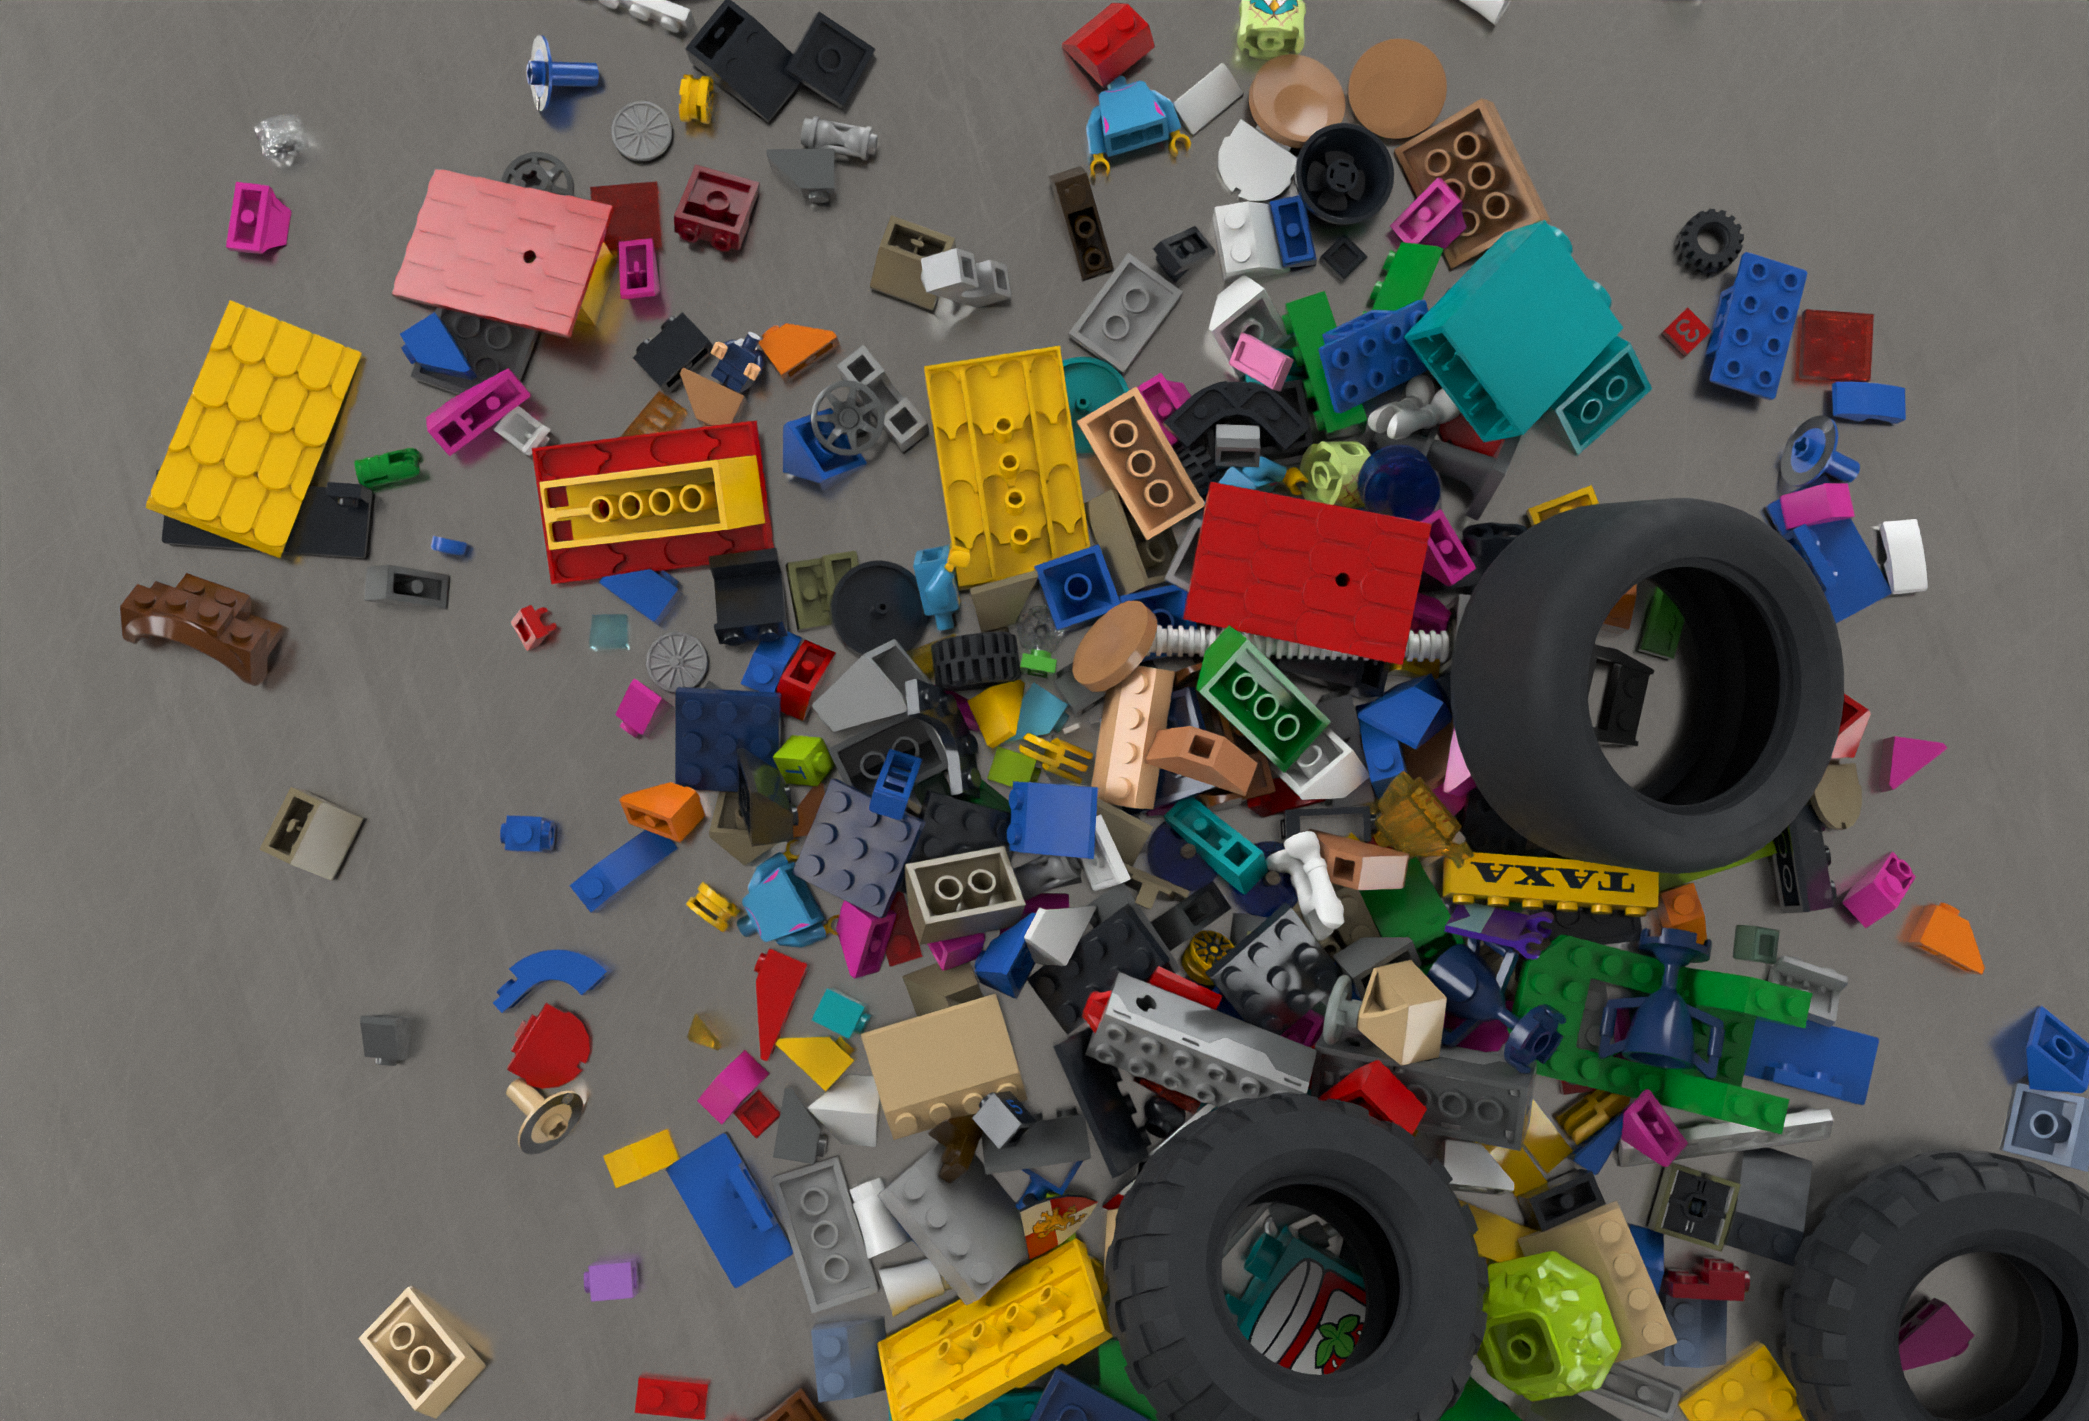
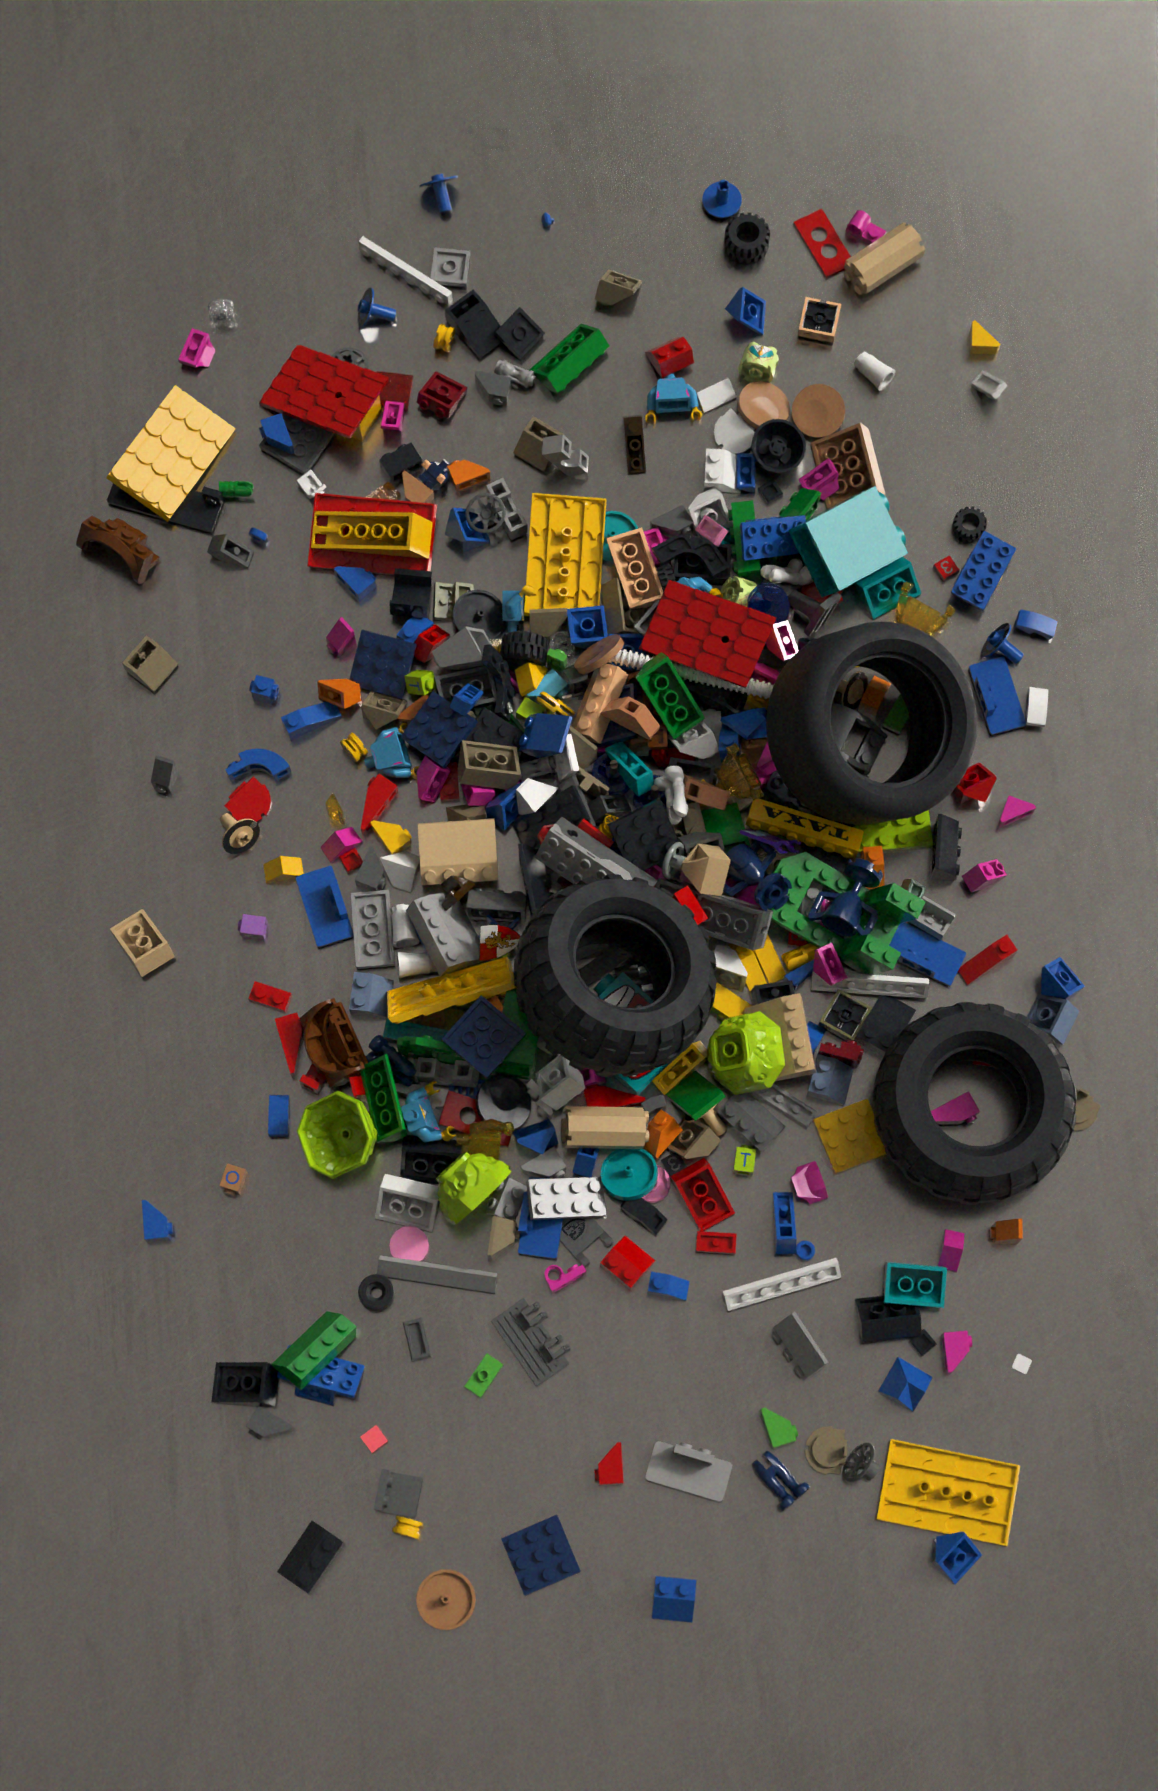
camera: 10 degrees right, 10 degrees down
dark pink slope [426,368,531,456] -> none
red tile [511,605,557,651] -> none
clear light blue slope [589,614,627,649] -> none
light grey wheel [611,101,672,161] -> none
light grey wheel [646,631,708,693] -> none
black slope [737,748,799,847] -> none
teal brick [812,987,872,1039] -> none
brick [972,1091,1037,1149] -> none
light grey plate [1068,253,1183,375] -> none
black slope [1153,226,1216,283] -> none
dark grey piece [1215,424,1261,467] -> none
dark pink slope [1779,483,1855,530] -> none
clear red plate [1799,309,1874,383] -> none
dark tan piece [1810,760,1862,830] -> none
orange slope [1908,902,1985,975] -> none
none -> green slope [529,324,610,393]
none -> dark grey slope [650,505,694,537]
none -> clear yellow torso [895,582,955,636]
none -> red slope [958,935,1018,986]

